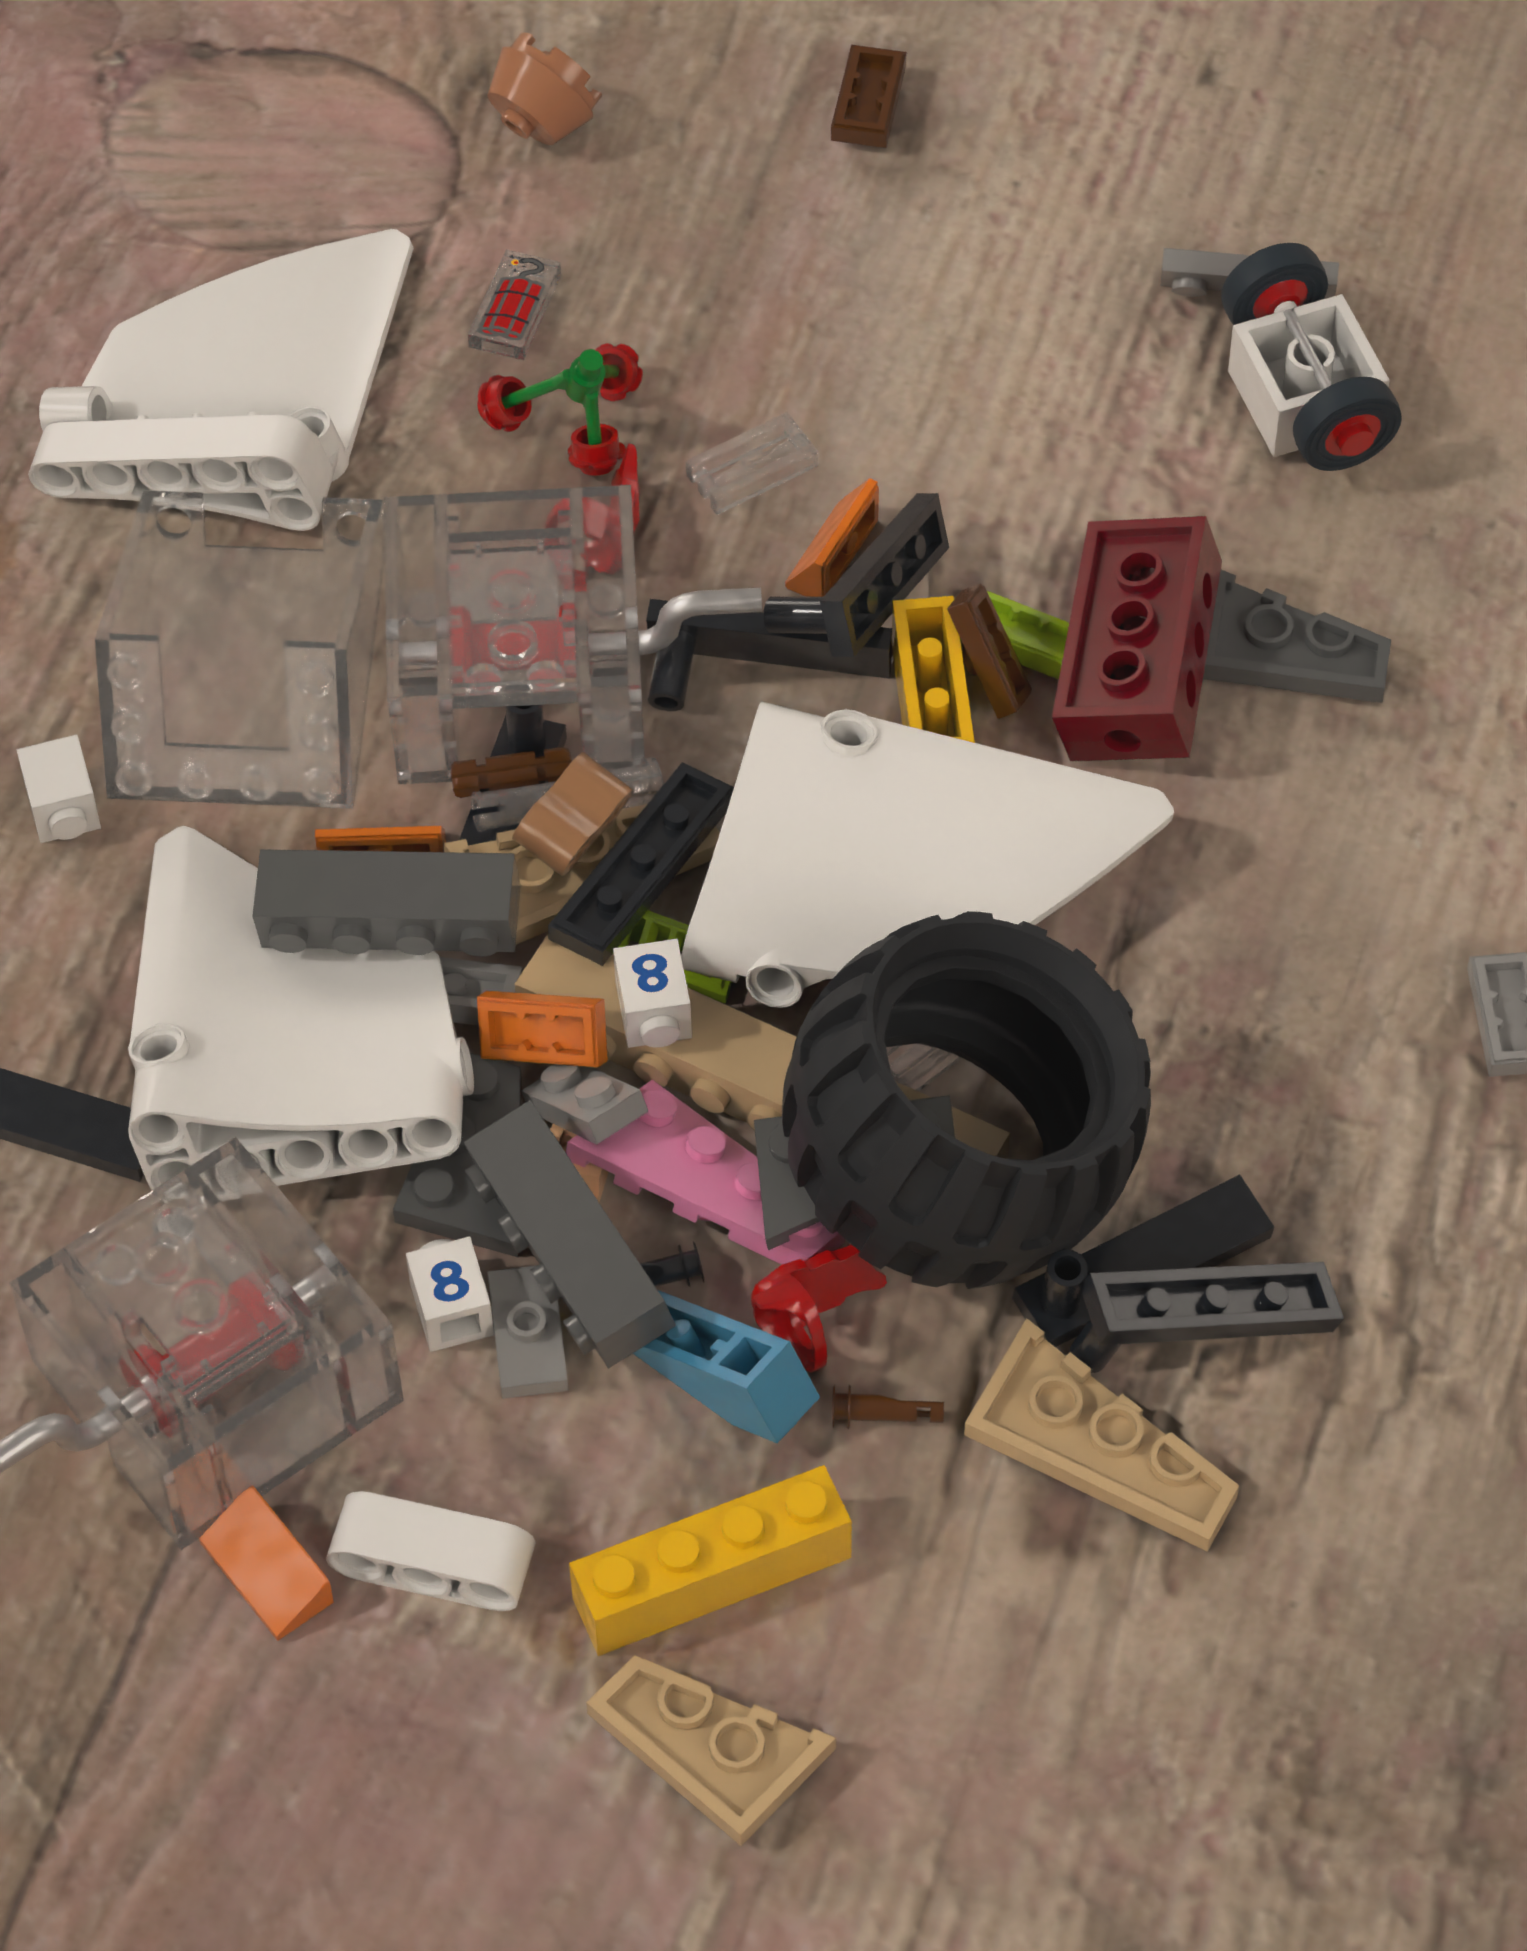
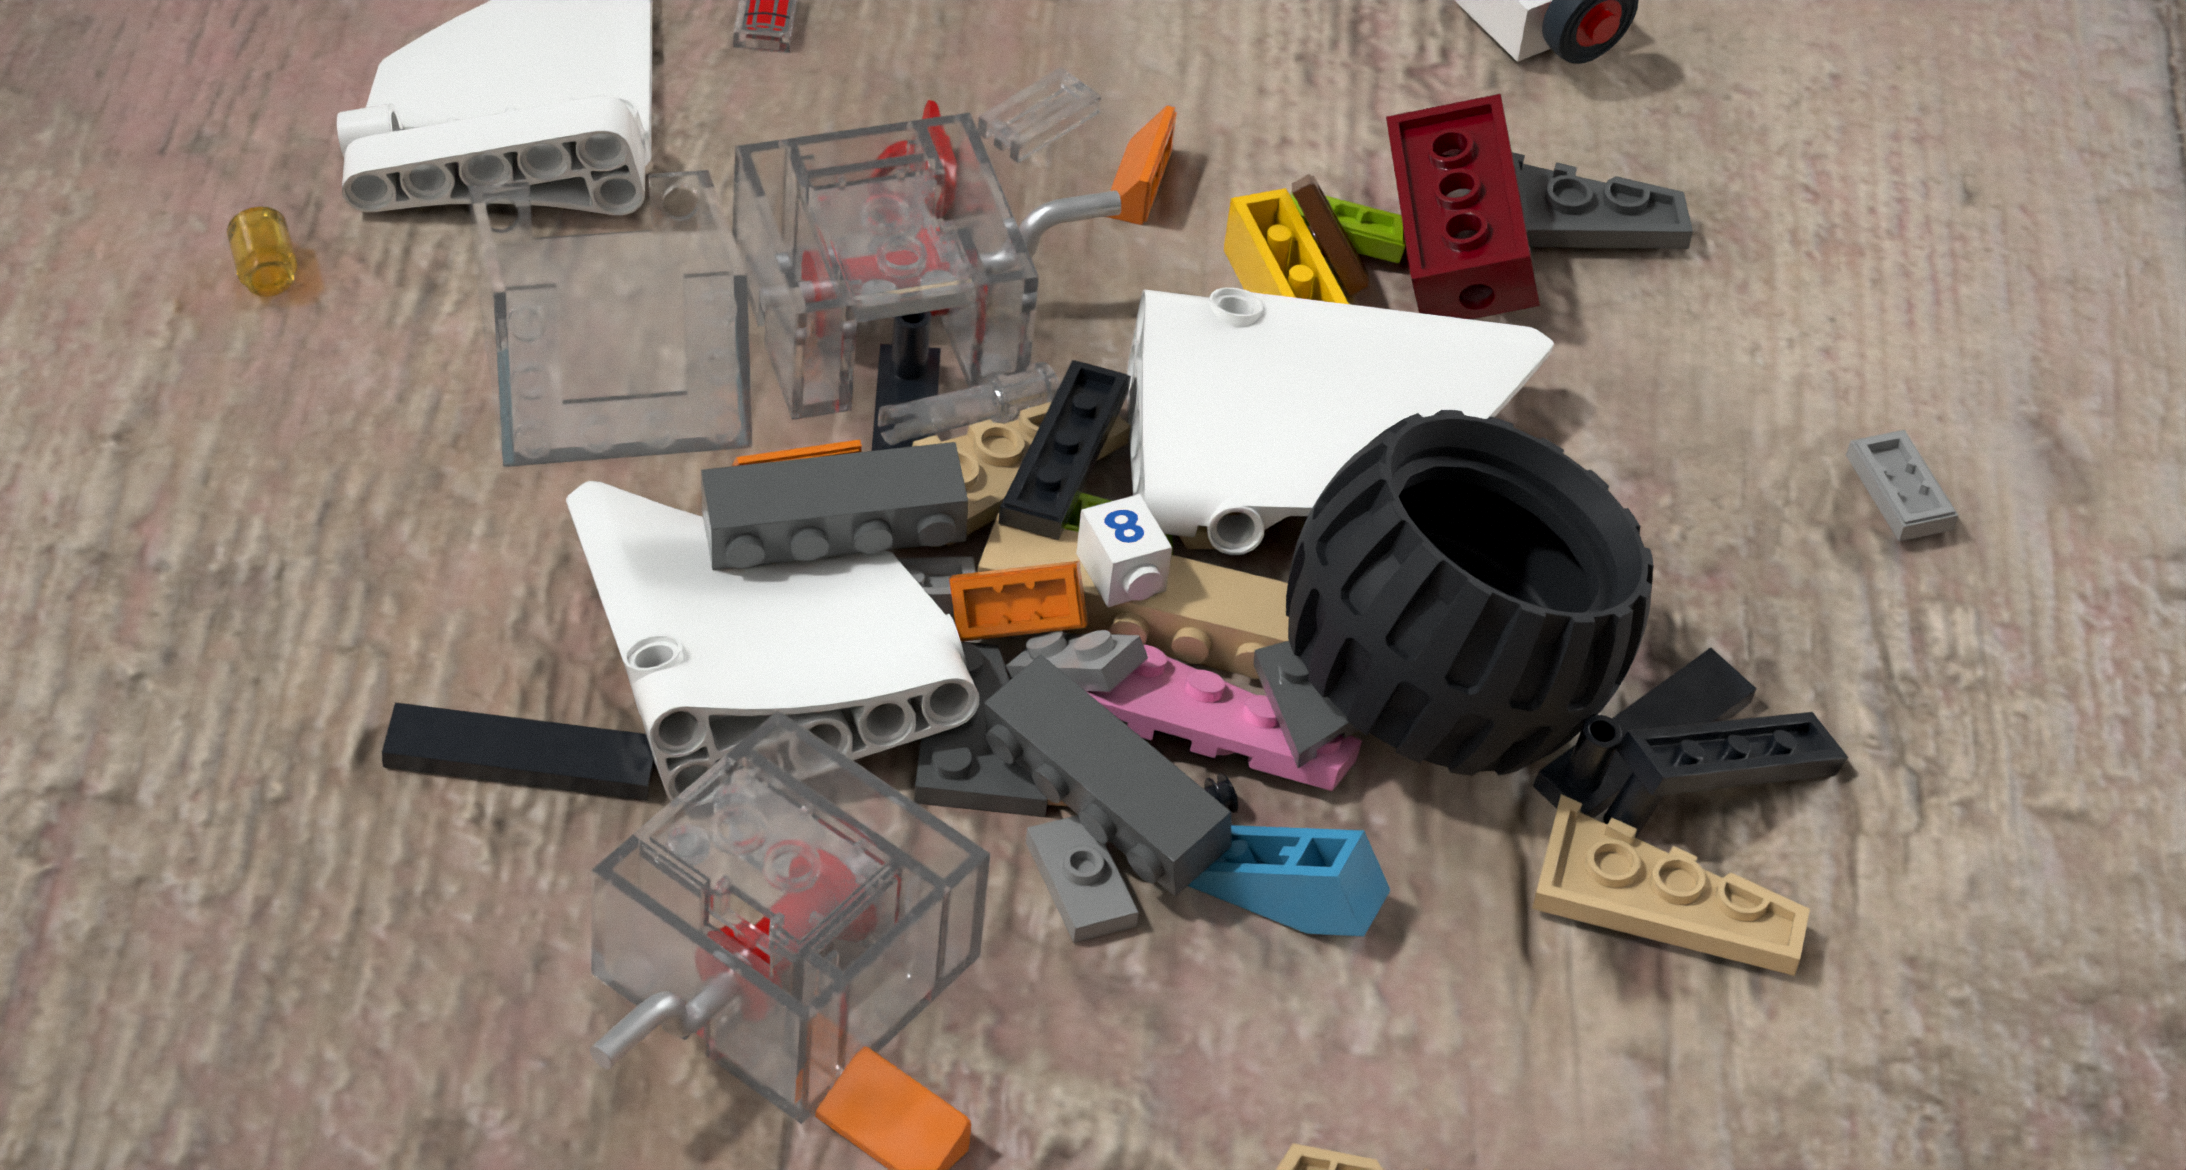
camera: 20 degrees left, 10 degrees down
white brick [16,735,101,843] -> none
white beam [326,1491,536,1611] -> none
white brick [406,1236,494,1352] -> none
reddish brown axle [450,747,572,798] -> none
red plant [477,343,643,476] -> none
medium nougat axle [512,752,634,877] -> none
yellow brick [569,1464,852,1656] -> none
black piece [646,599,893,711] -> none
red hair [751,1244,887,1373] -> none
black piece [764,493,949,657] -> none
reddish brown piece [832,1385,944,1429] -> none

